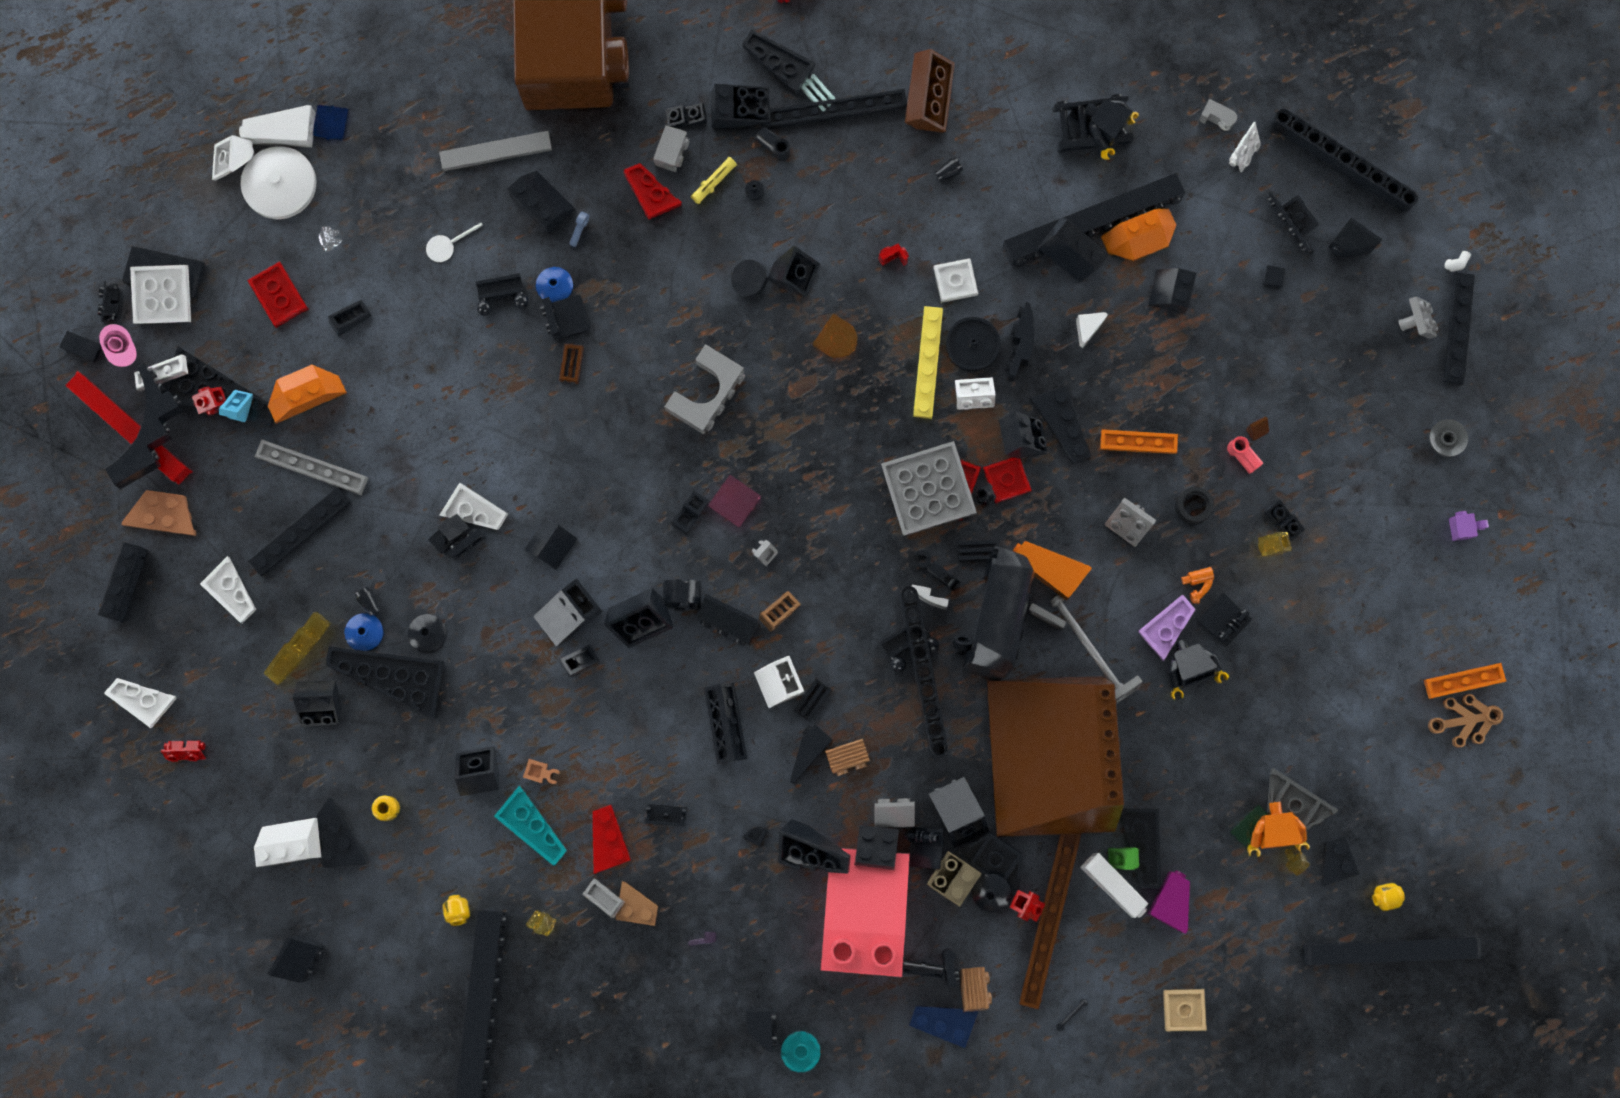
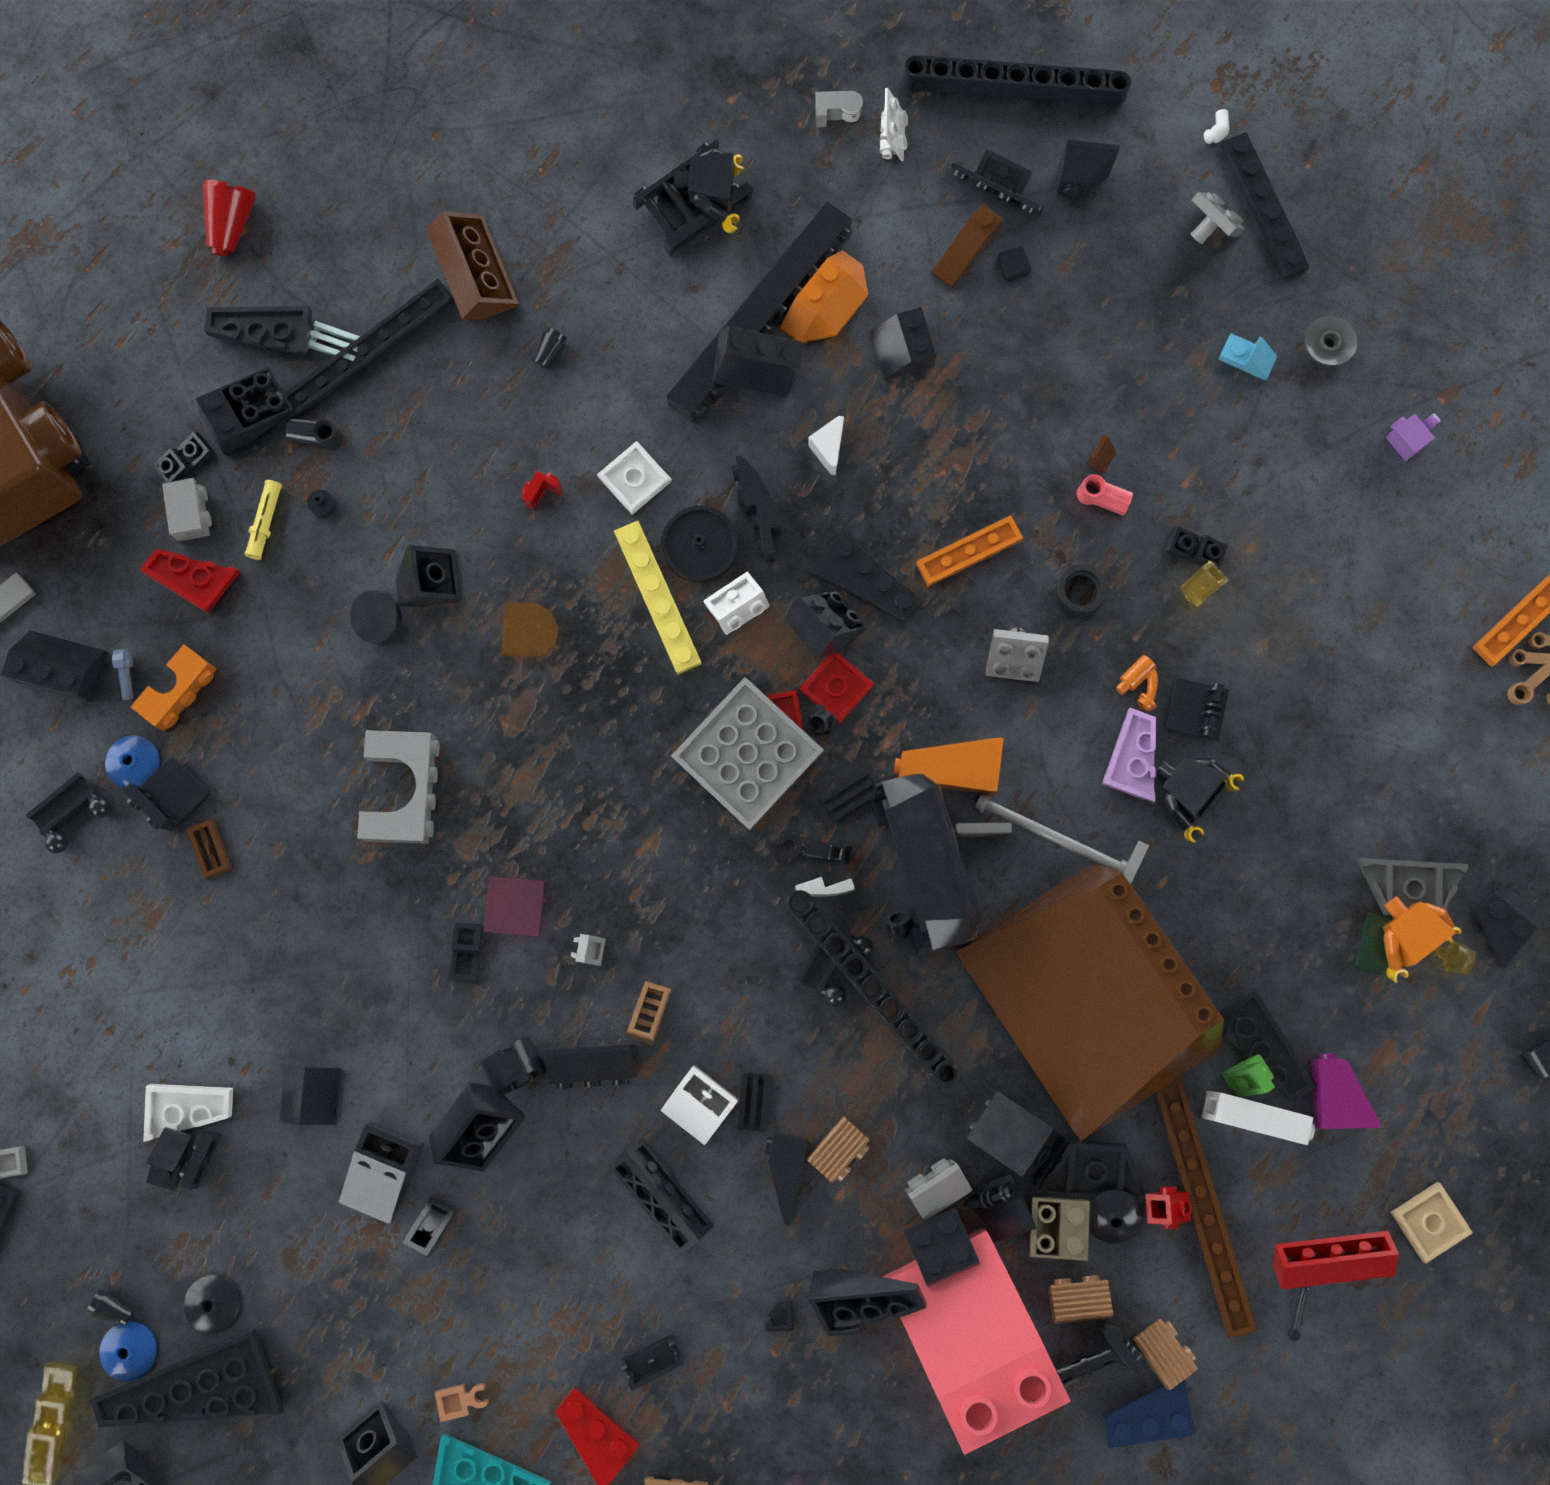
camera: 30 degrees left, 0 degrees up
none -> orange arch [131,644,217,731]
none -> reddish brown slope [931,204,1003,288]
none -> medium nougat brick [1048,1275,1113,1324]
none -> medium azure slope [1218,333,1277,381]
none -> red brick [1272,1231,1399,1290]

